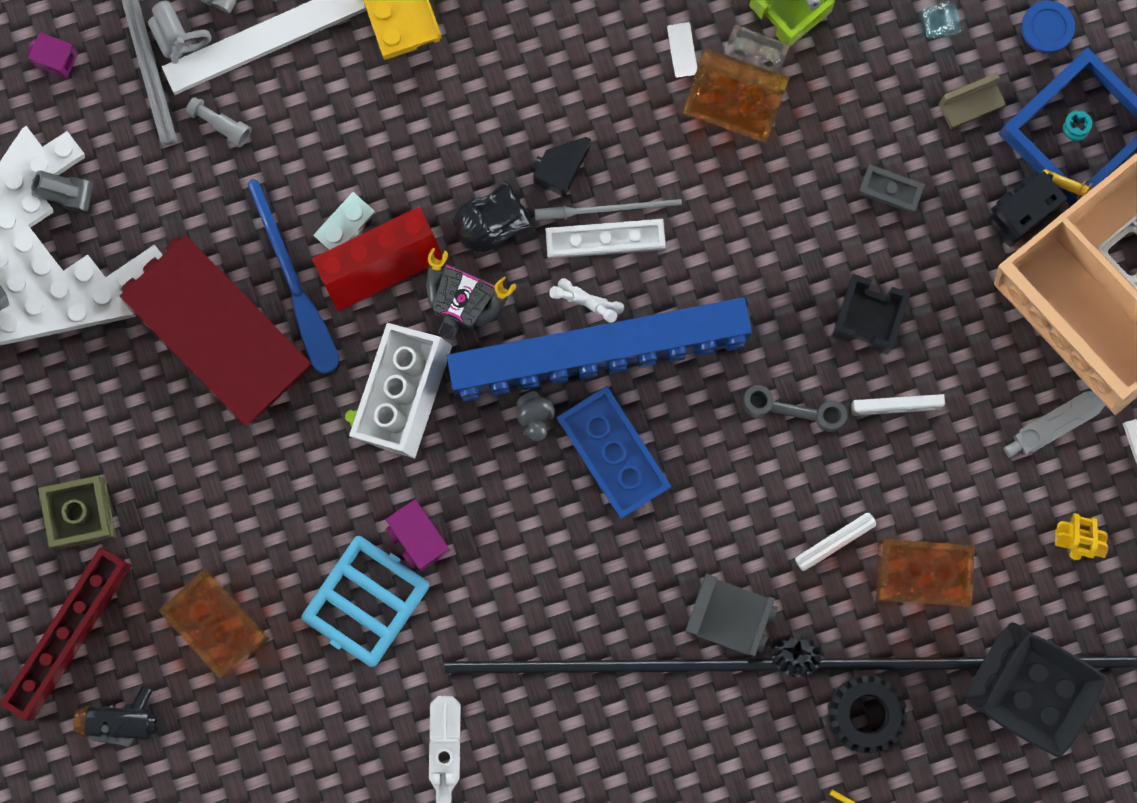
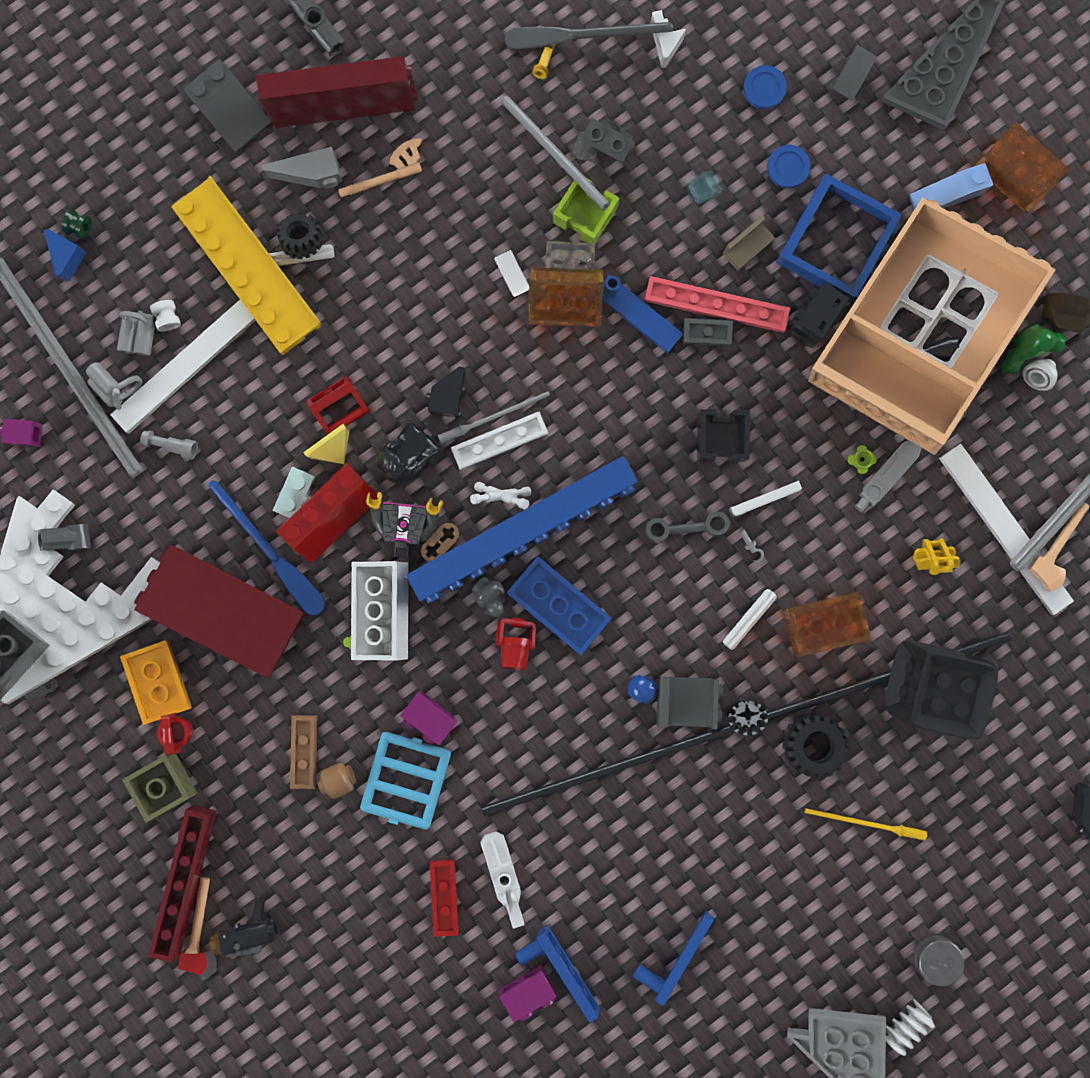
camera: 20 degrees left, 5 degrees up
clear orange brick [159,569,270,679] -> none
yellow piece [1042,169,1092,199] -> none
teal bush [1063,111,1092,141] -> none
none -> light orange plate [120,640,192,725]
none -> red piece [157,713,194,755]
none -> piece [178,877,217,979]
none -> medium nougat tile [290,715,317,789]
none -> light yellow slope [303,424,350,464]
none -> red tile [306,376,370,435]
none -> medium nougat head [318,763,356,799]
none -> medium nougat beam [421,523,460,562]
none -> red plate [430,859,459,937]
none -> red piece [496,617,536,670]
none -> blue piece [594,274,683,354]
none -> blue piece [628,674,658,704]
none -> coral plate [644,276,790,333]
none -> light grey hand [739,529,764,563]
none -> lime plate [848,445,877,474]

